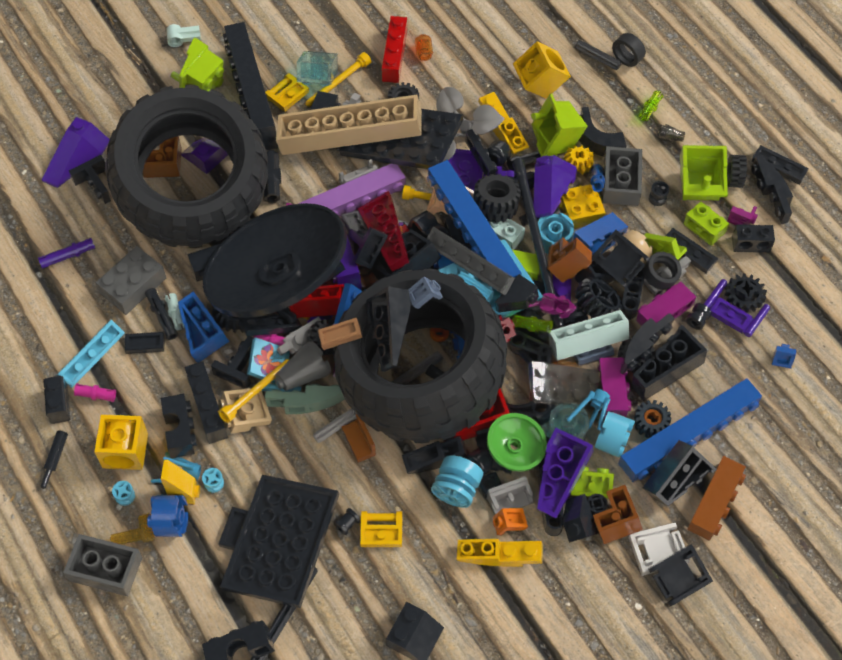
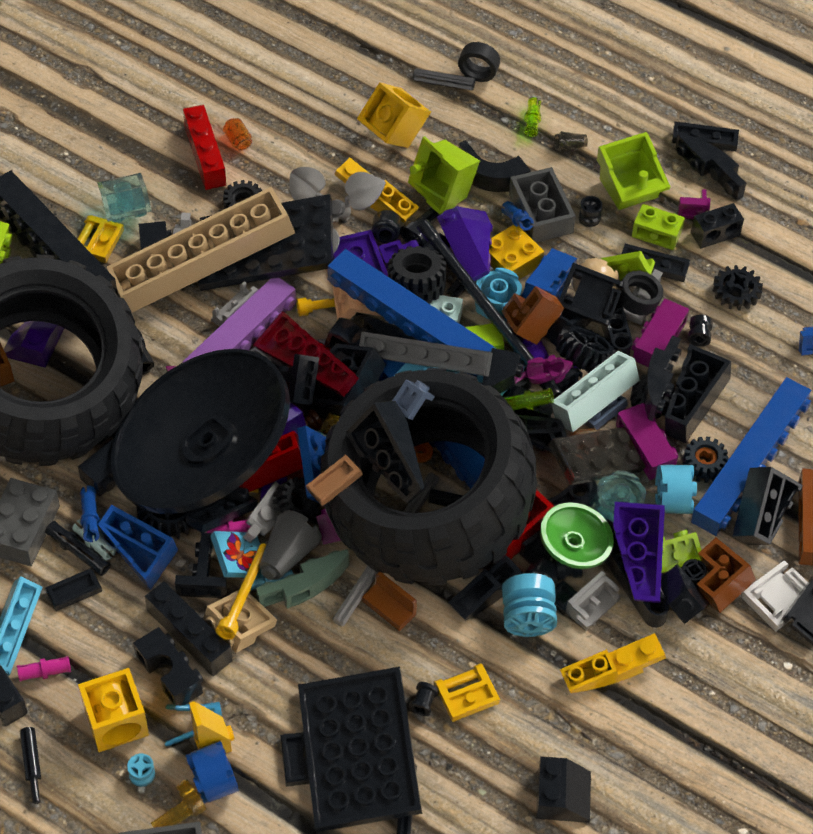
camera: 25 degrees left, 5 degrees down
medium azure wheel [202,468,224,493] -> none
yellow piece [305,52,371,107] -> none
black plate [465,129,497,176] -> none
orange bracket [493,508,528,535] -> none
yellow gear [564,145,594,175] -> none
dark azure plant [567,389,611,430] -> none
dark purple plate [704,279,770,337] -> none
black tyre [727,154,747,188] -> none
none -> blue pin [80,485,100,543]

